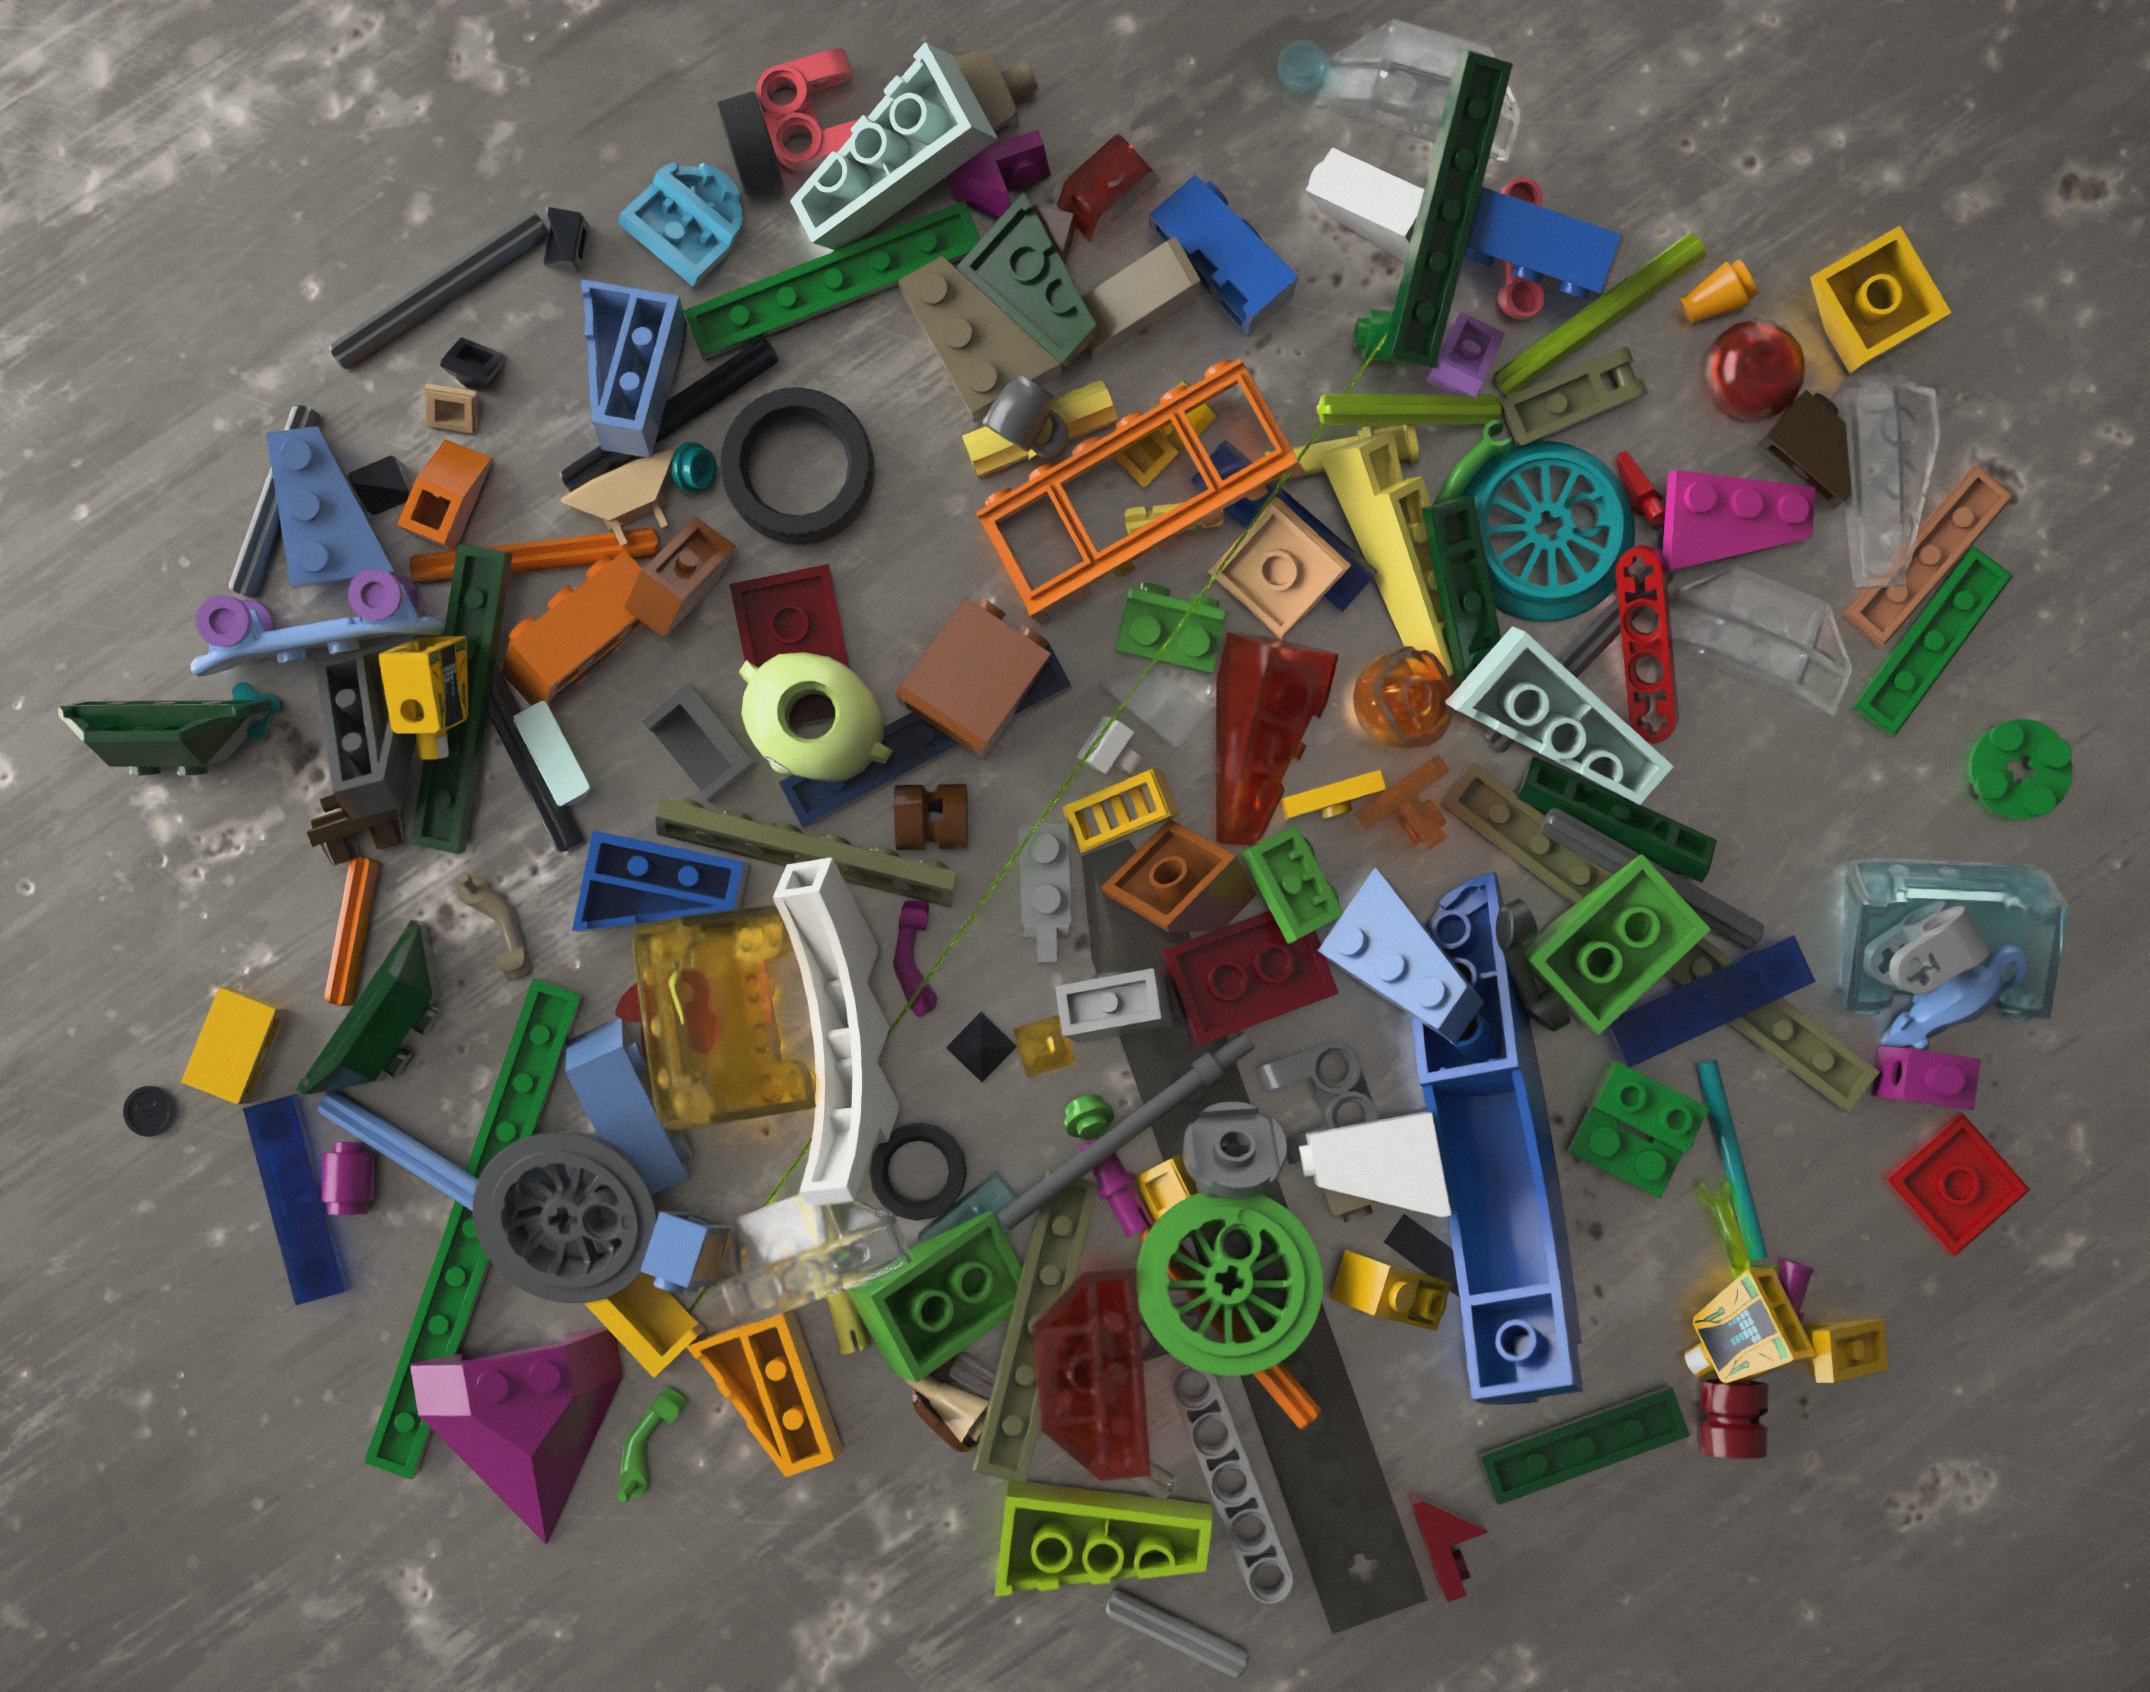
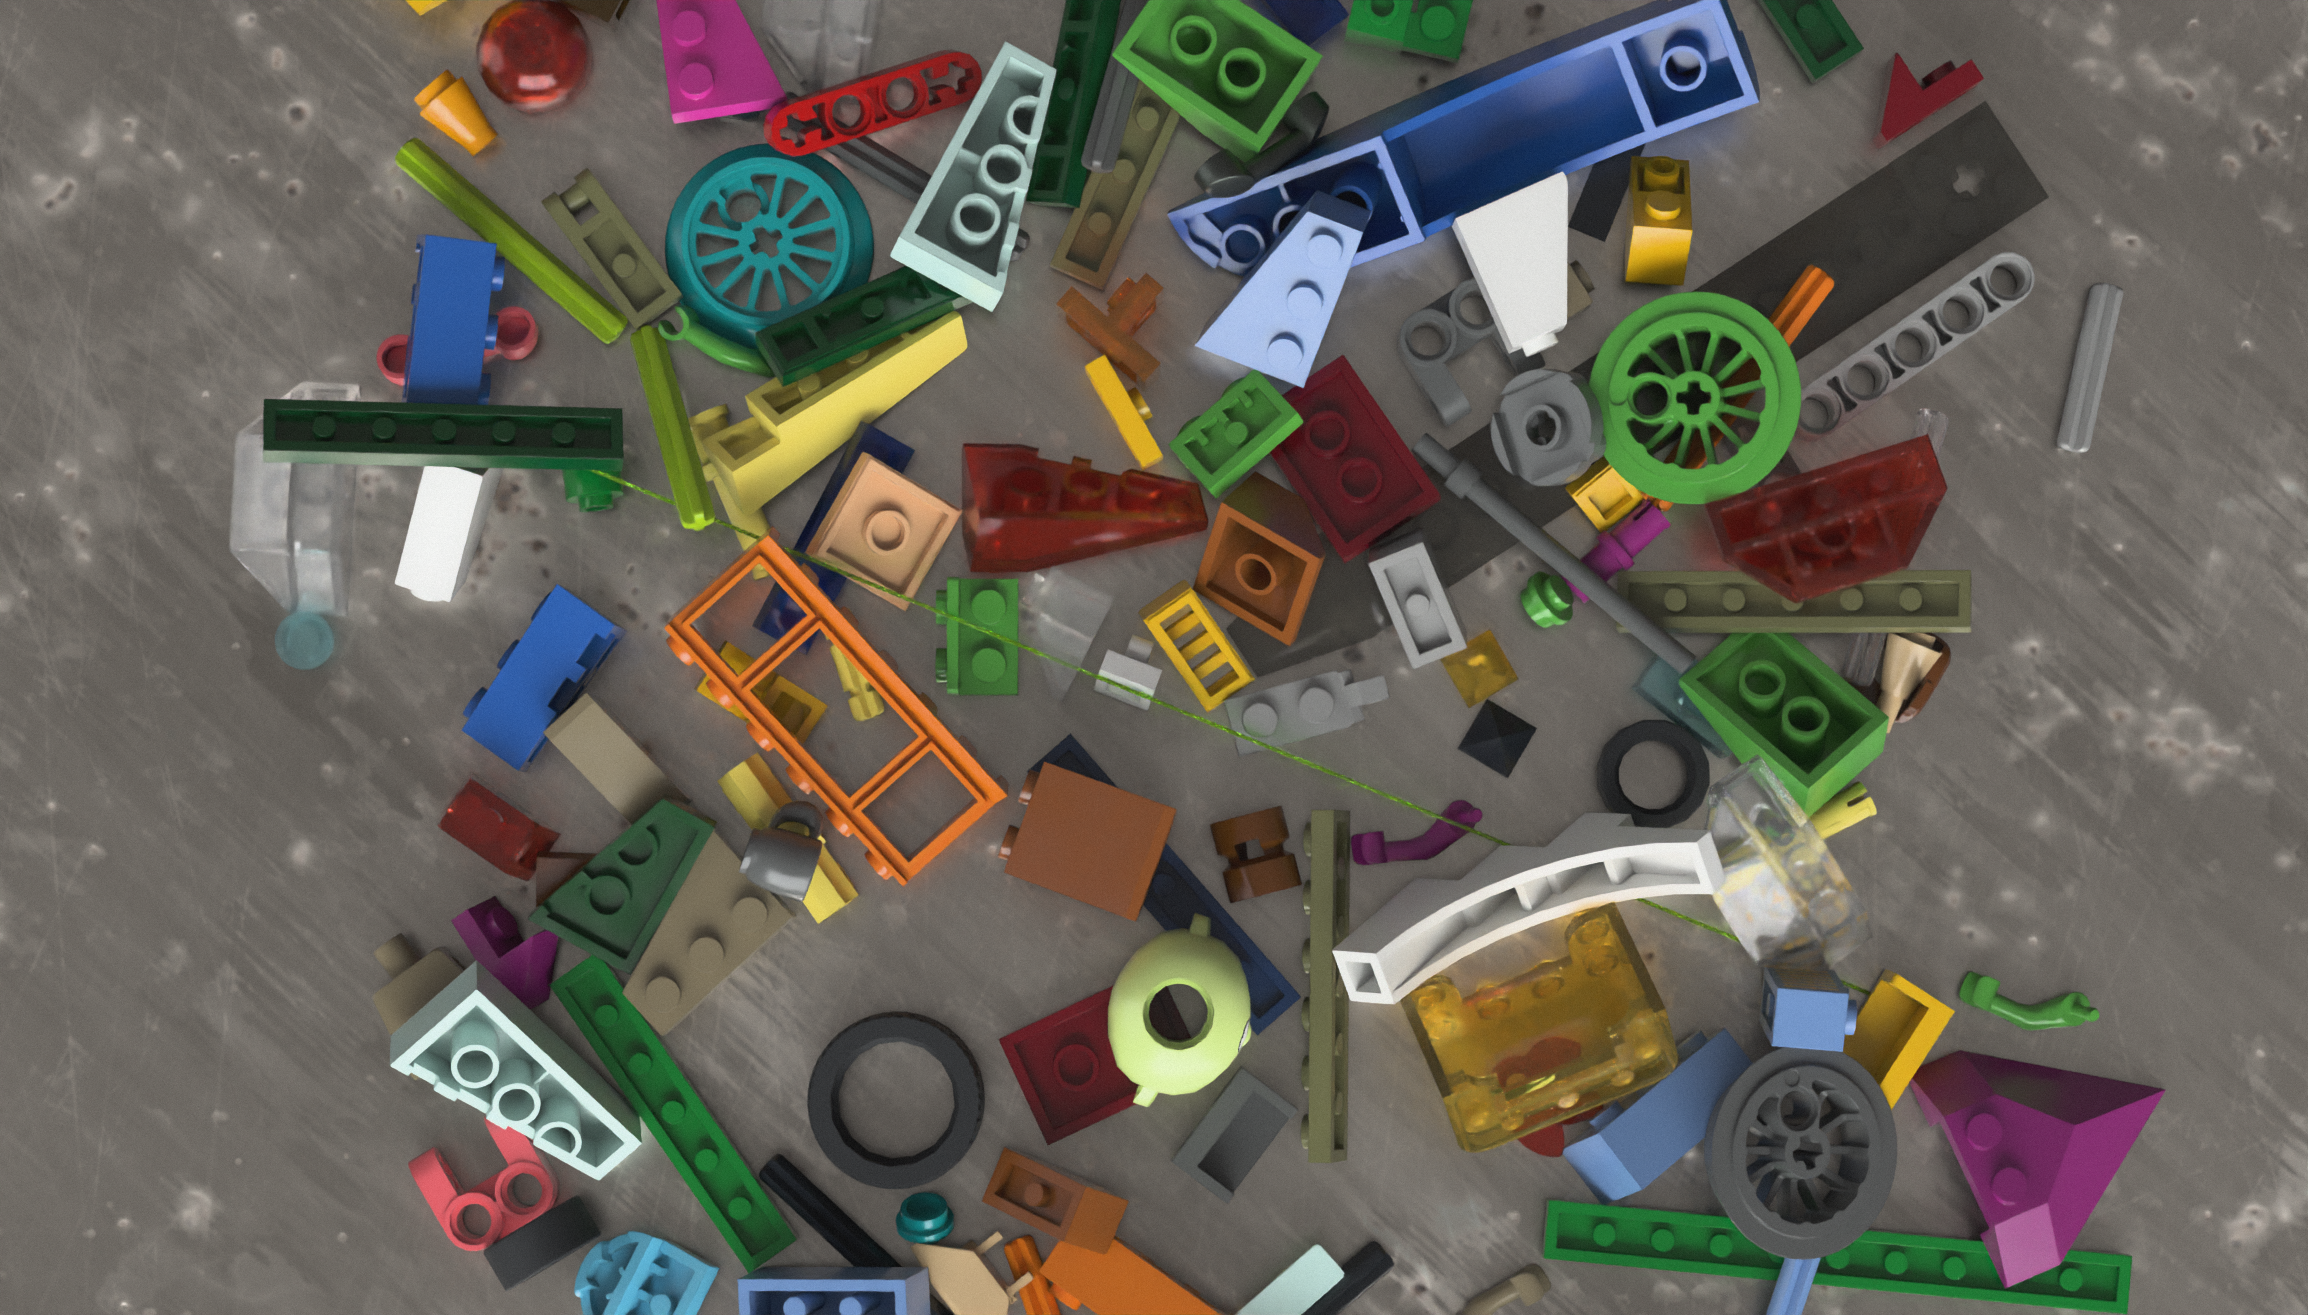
camera: 105 degrees left, 0 degrees up
blue wedge [572,831,749,932] -> none
light orange wedge [687,1306,844,1477] -> none
lime wedge [995,1481,1212,1597] -> none
clear orange cylinder [1353,646,1453,749] -> none
medium lavender slope [1428,311,1505,397] -> none
red bar [1616,450,1665,527] -> none

